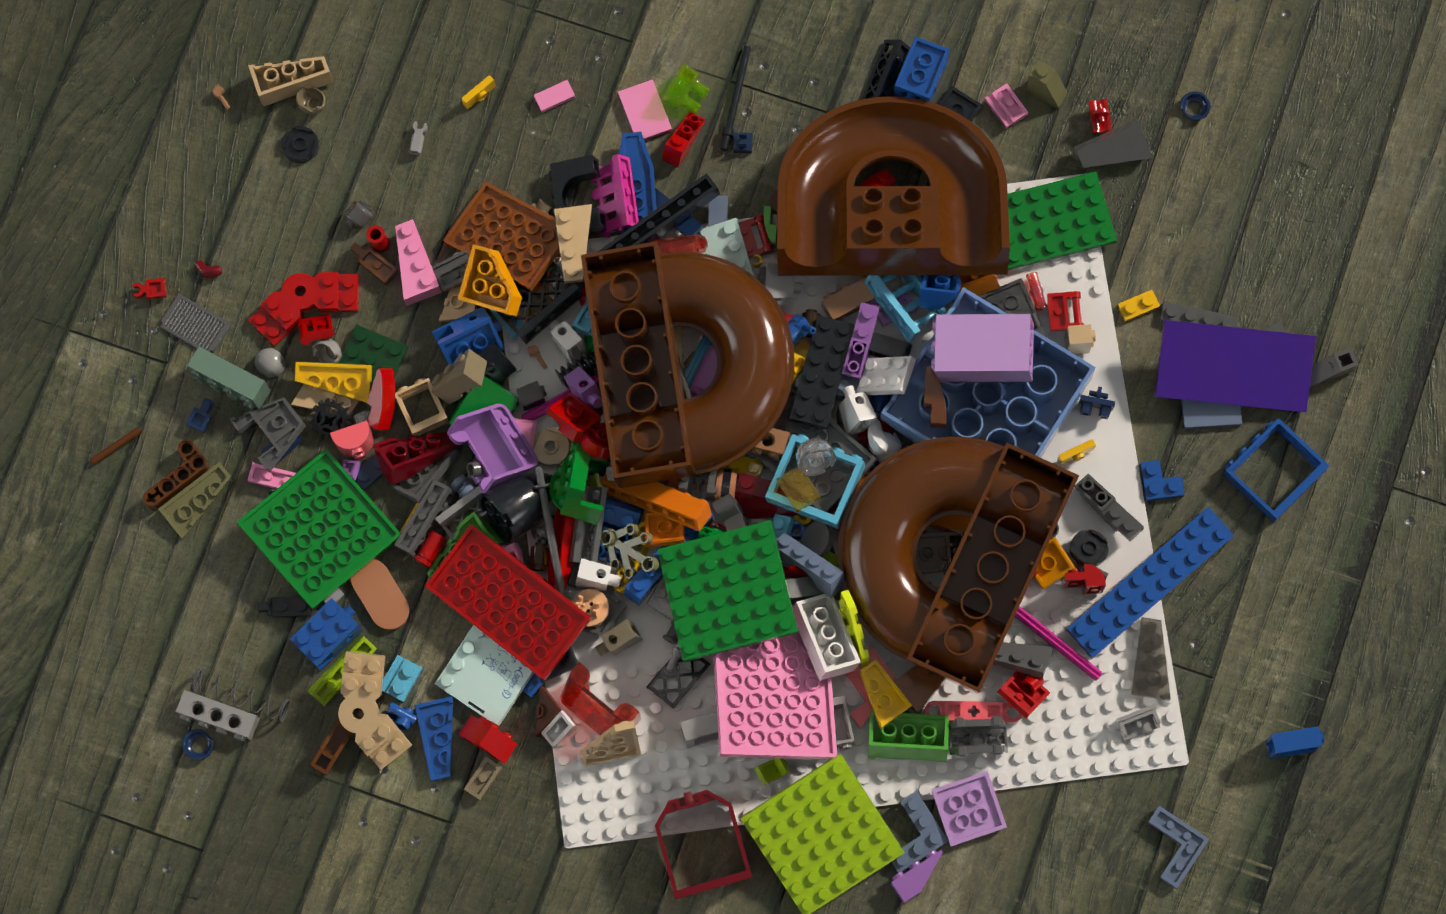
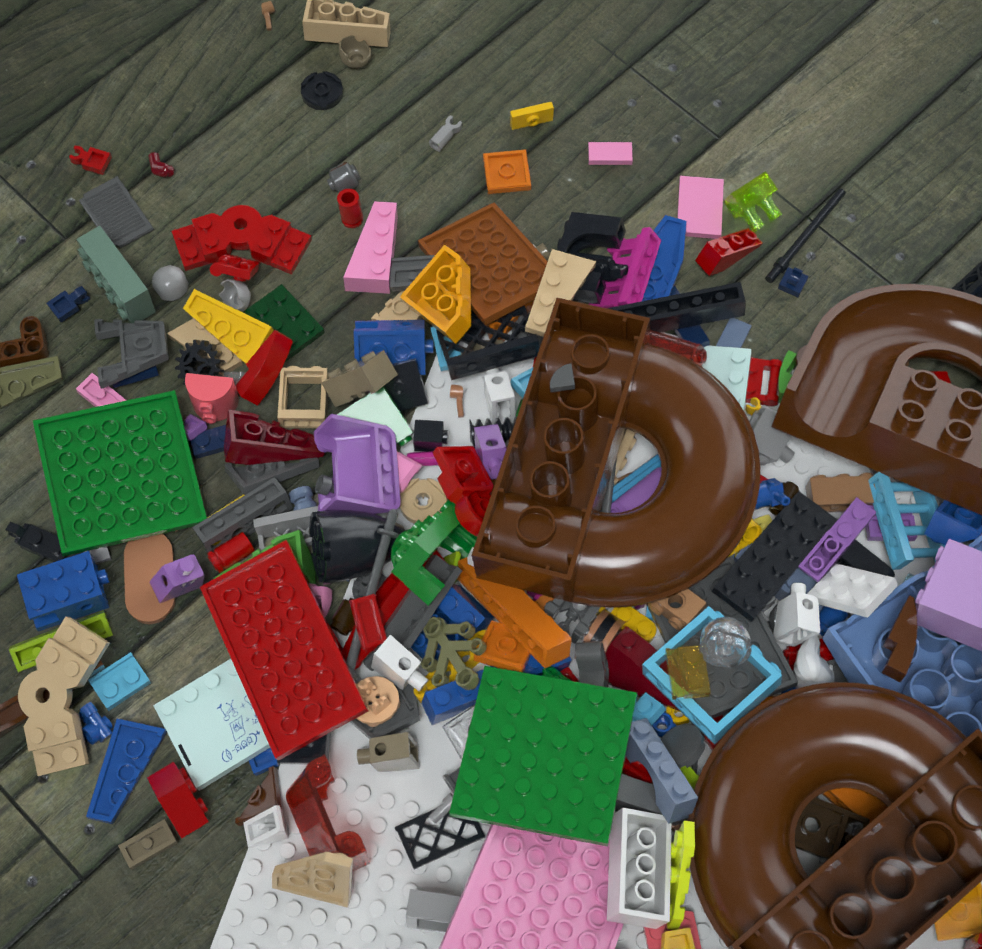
camera: 20 degrees right, 10 degrees down
reddish brown hinge [350,242,398,285] -> none
none -> medium lavender torso [149,554,204,603]
none -> red tile [349,594,387,649]
none -> orange tile [483,150,531,194]
none -> dark grey tile [550,364,575,392]
none -> black hinge [572,252,628,281]

